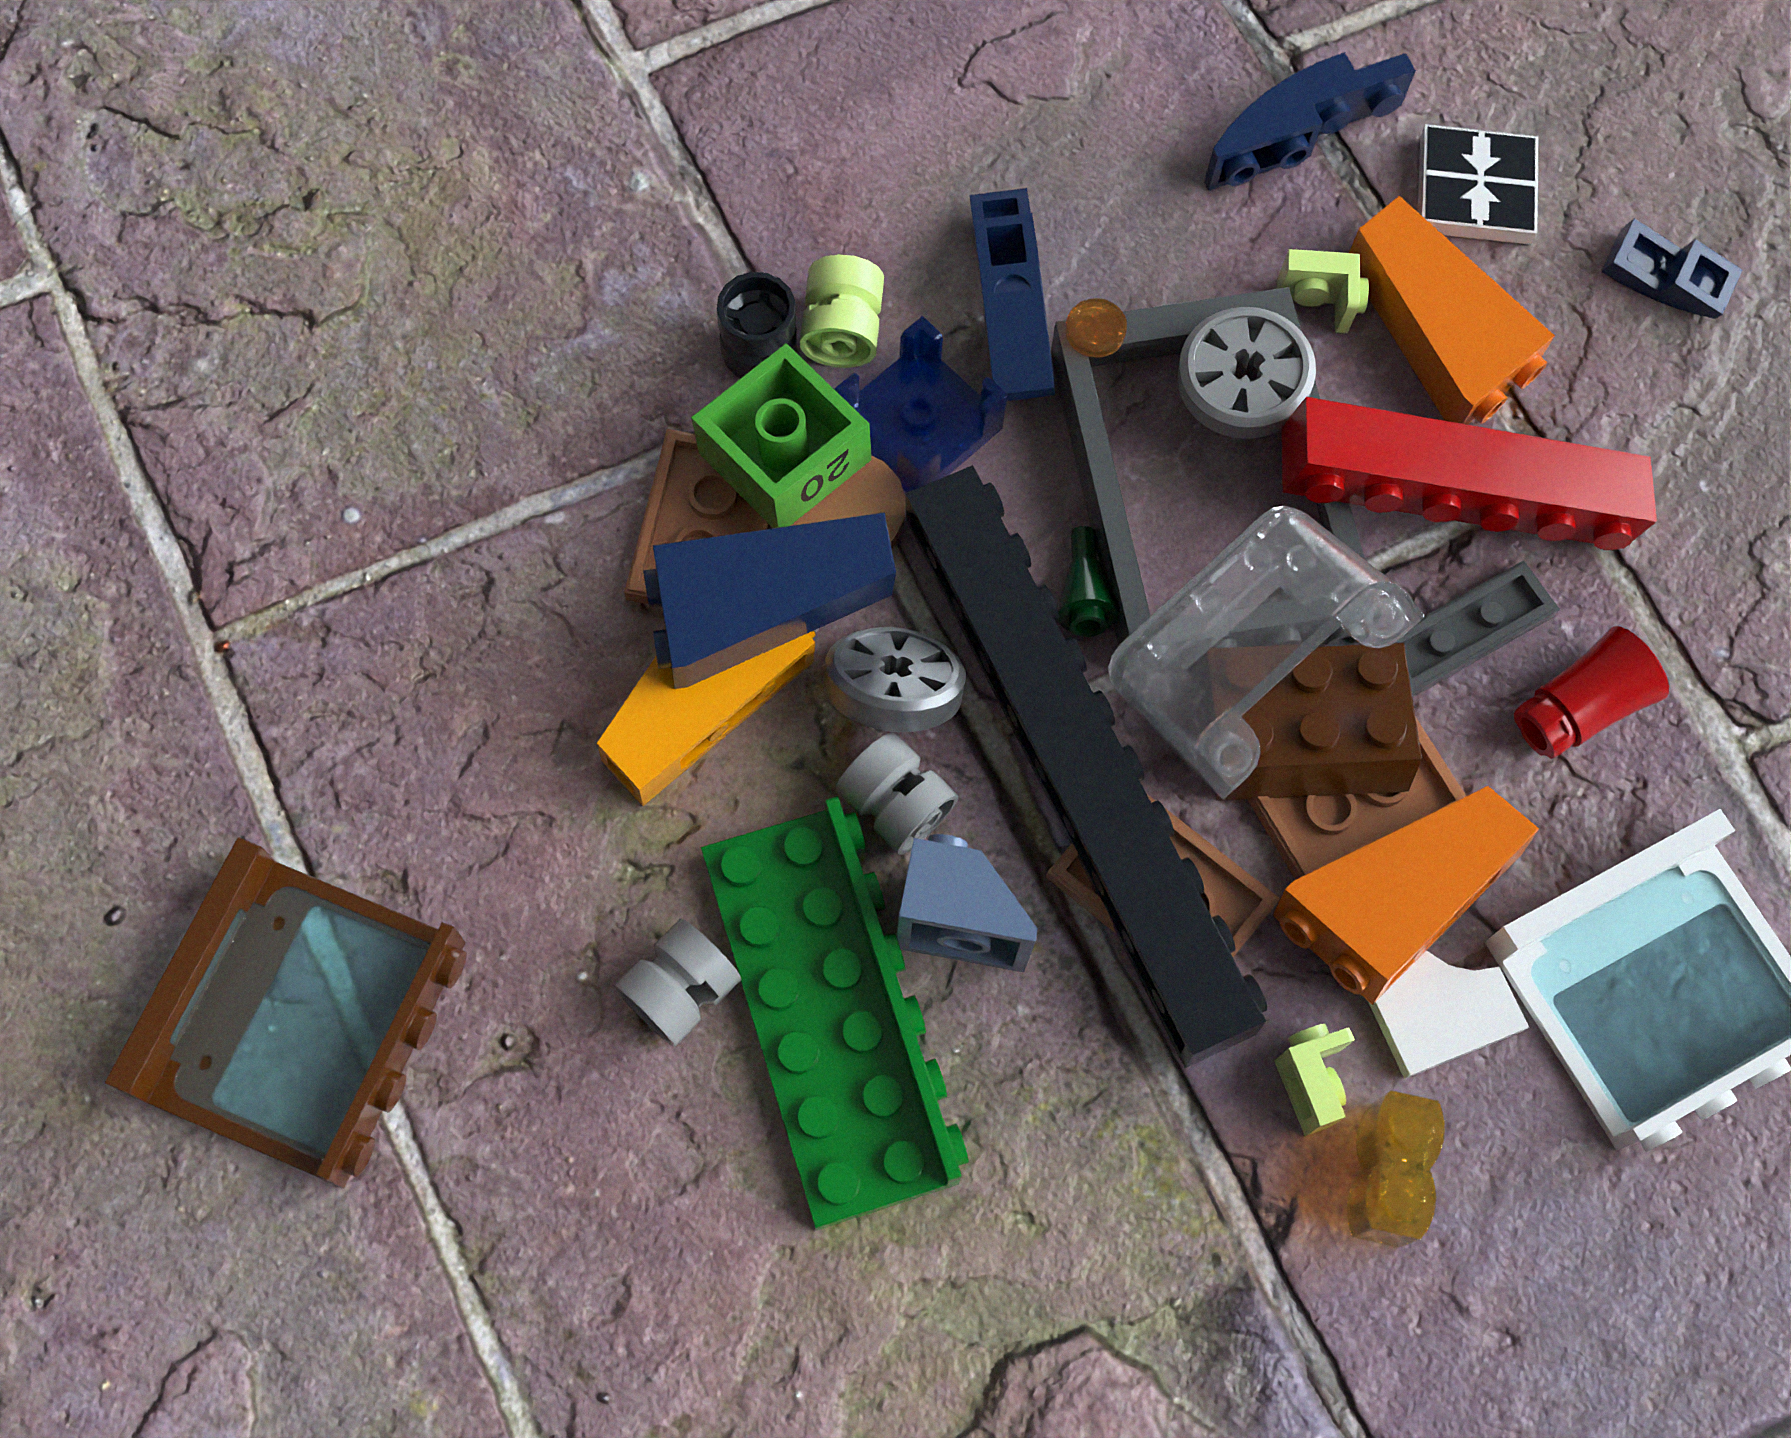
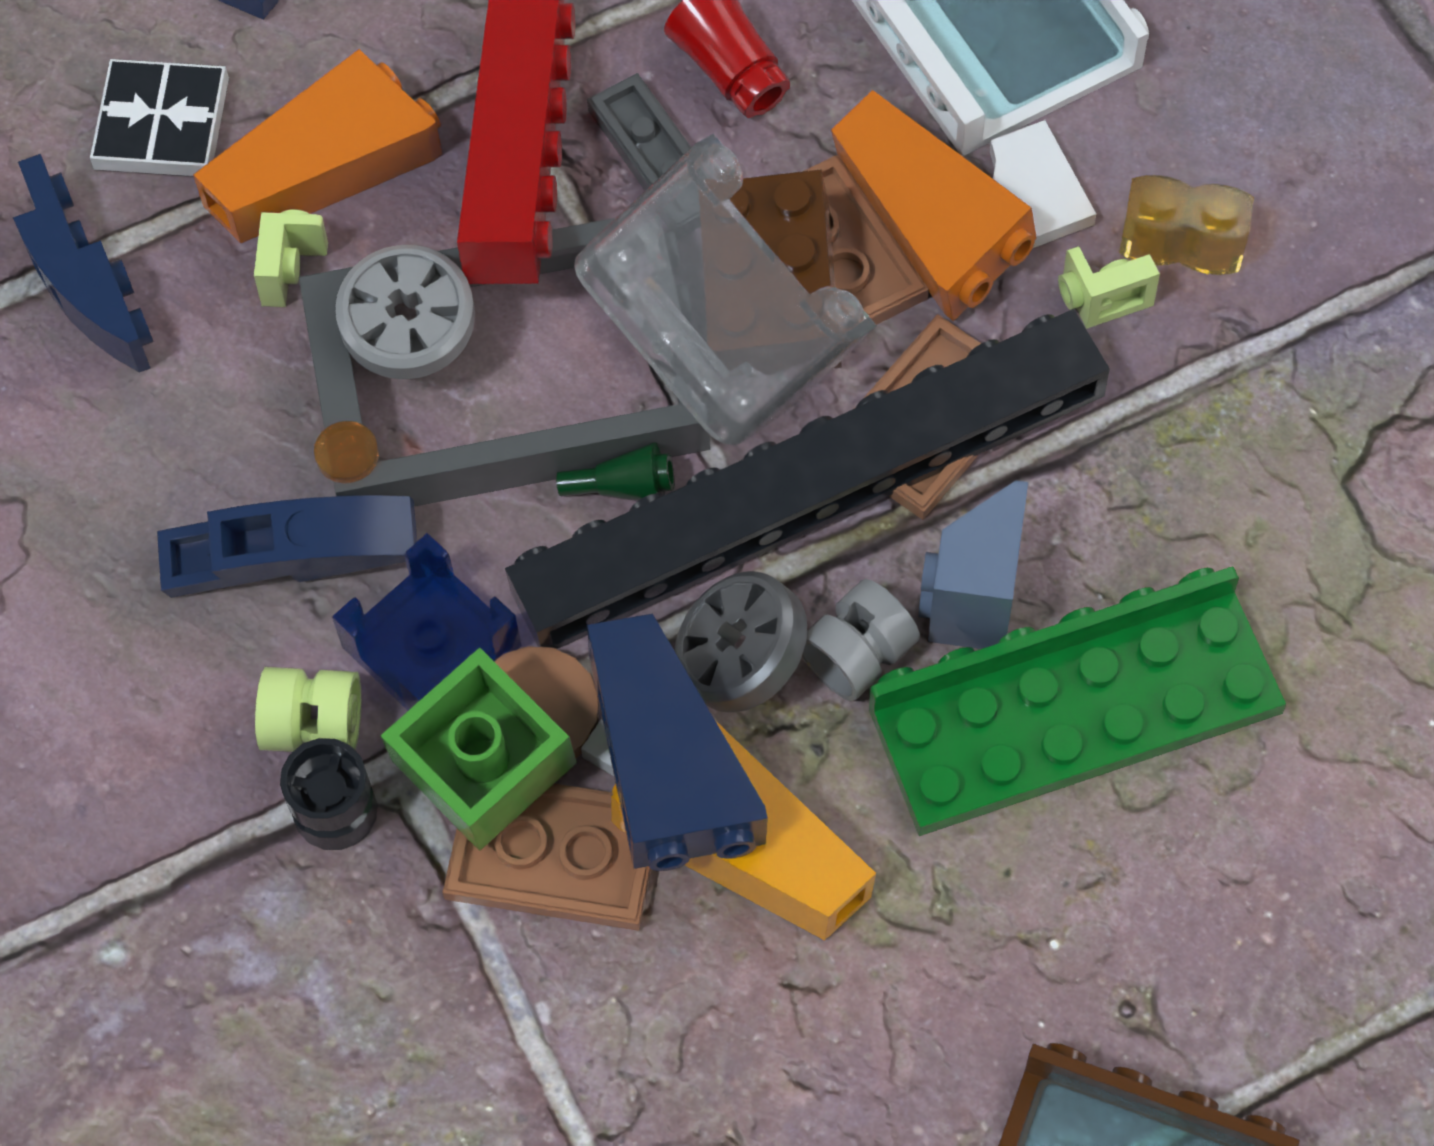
camera: 85 degrees left, 5 degrees down
light grey wheel [613,919,741,1047] -> none

